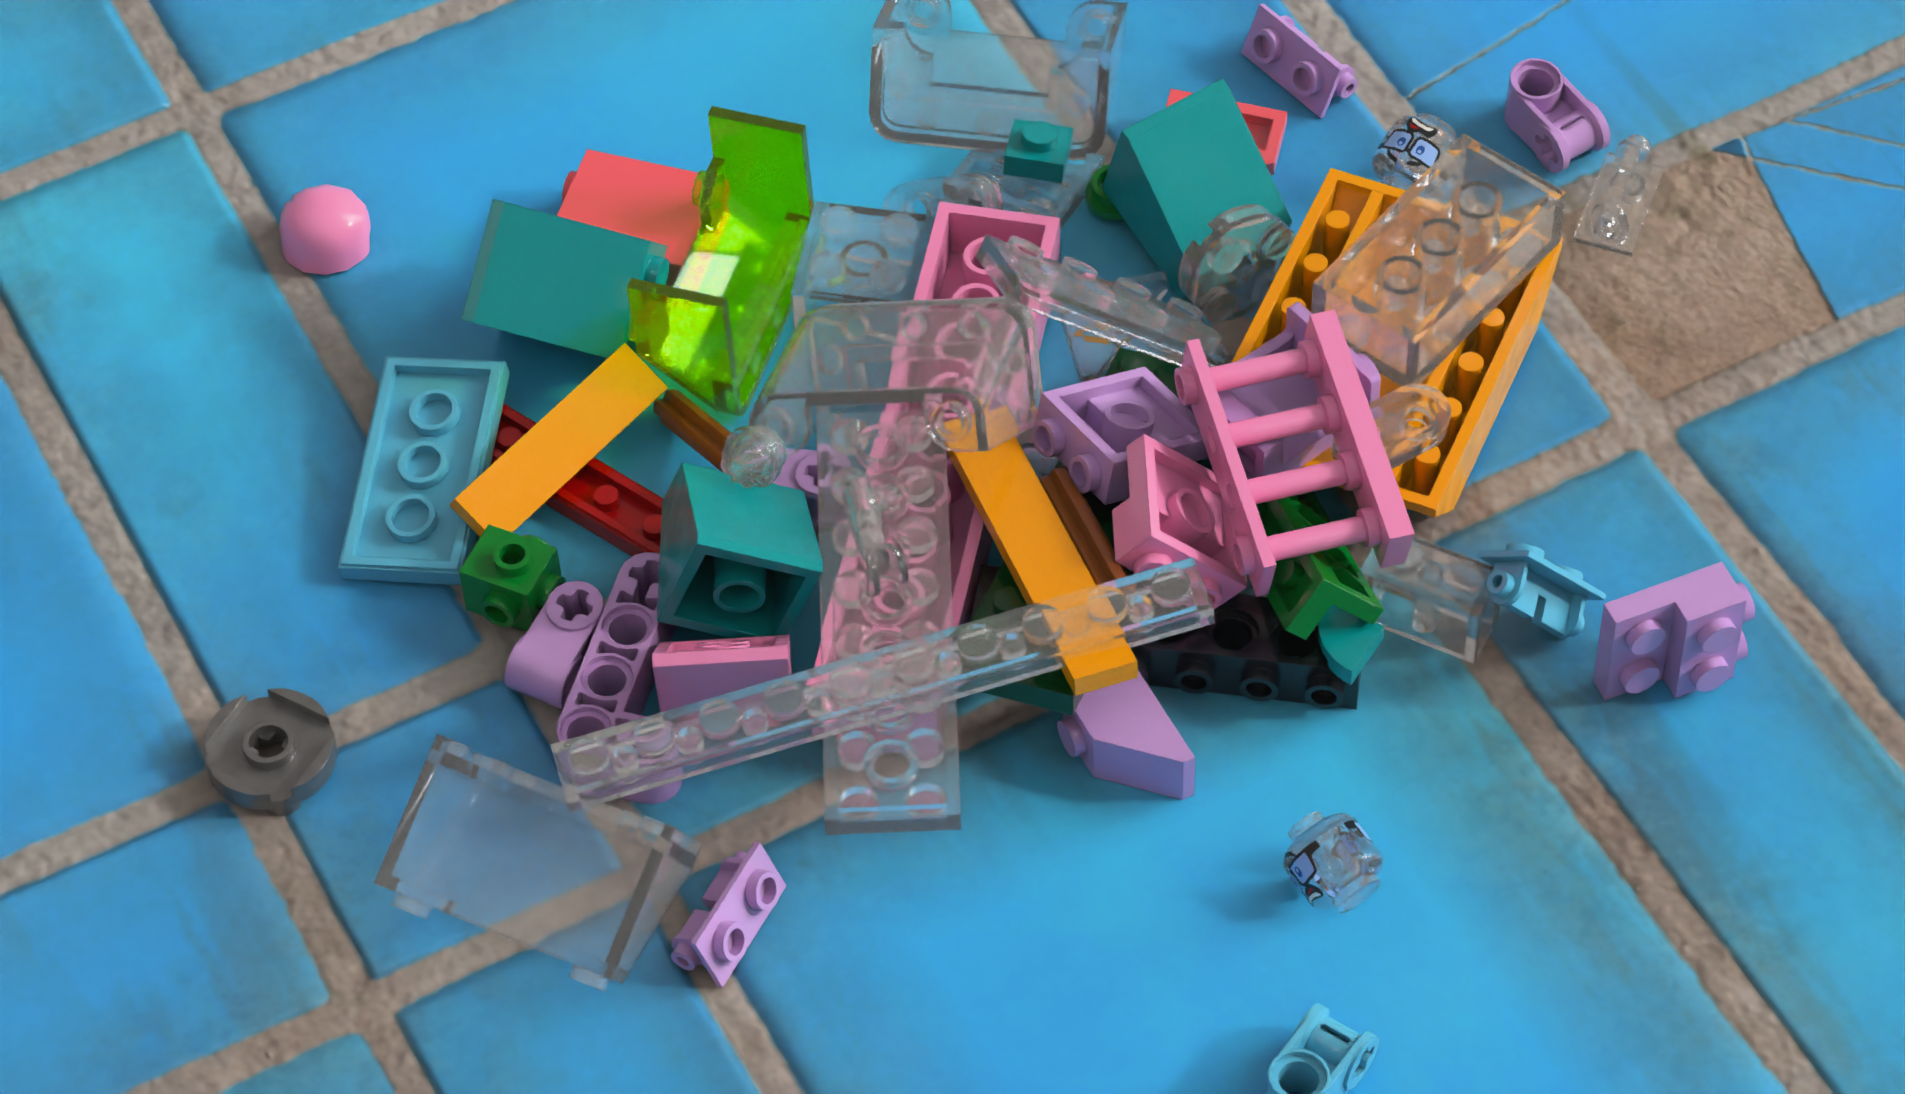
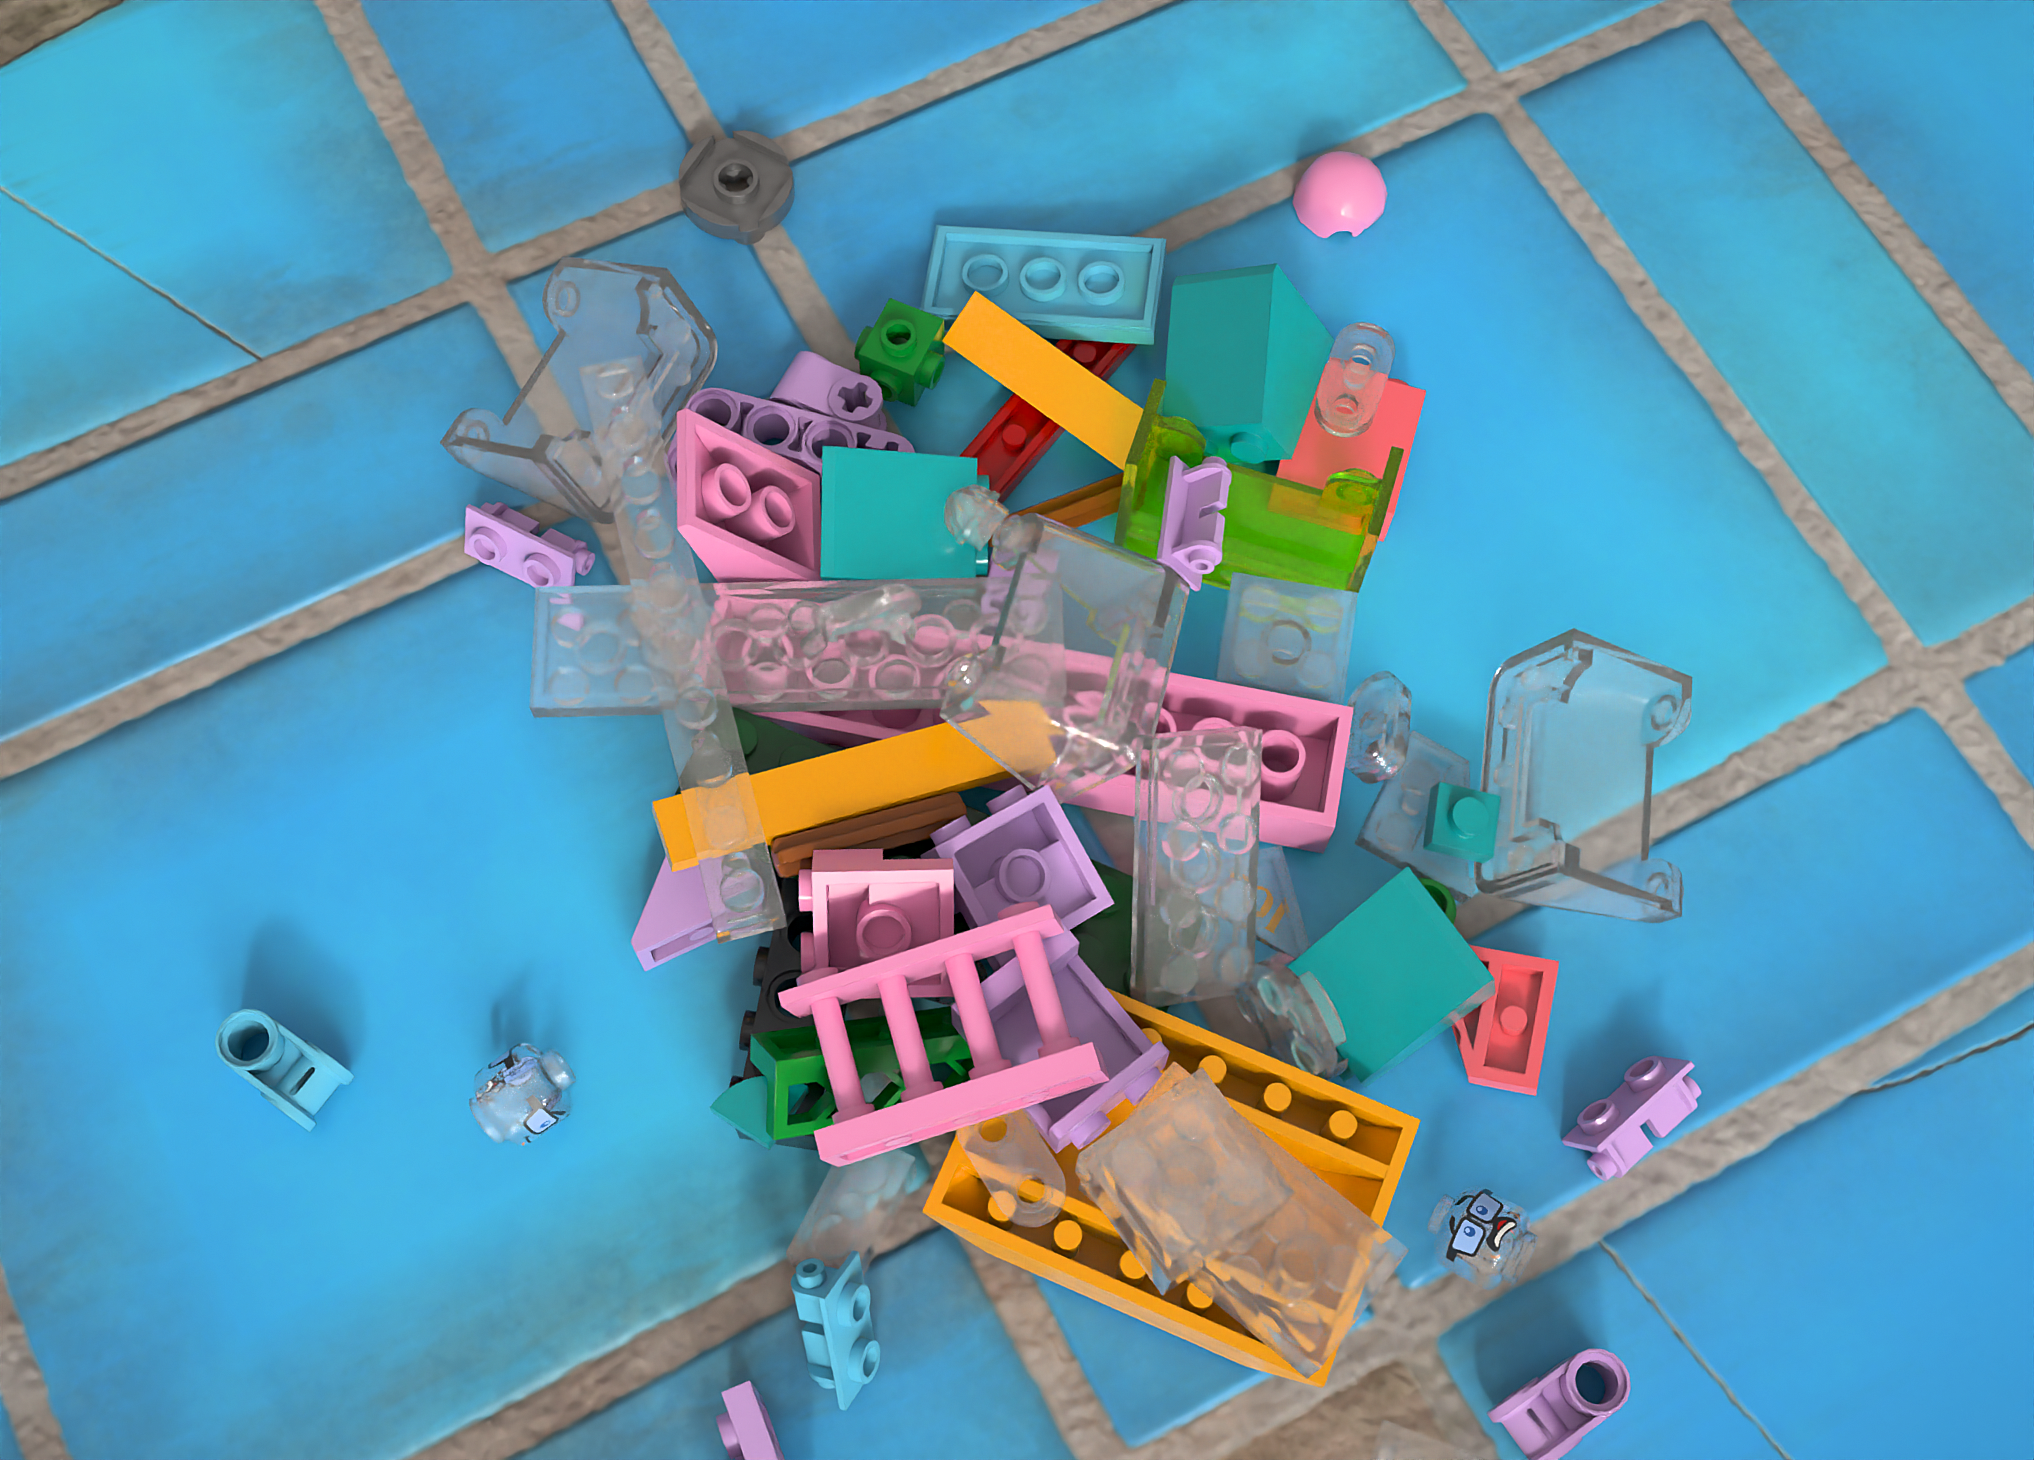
camera: 85 degrees right, 15 degrees up
none -> clear brick [1075,1068,1295,1296]
none -> lavender hinge [1157,455,1232,592]
none -> clear plate [1314,322,1395,438]

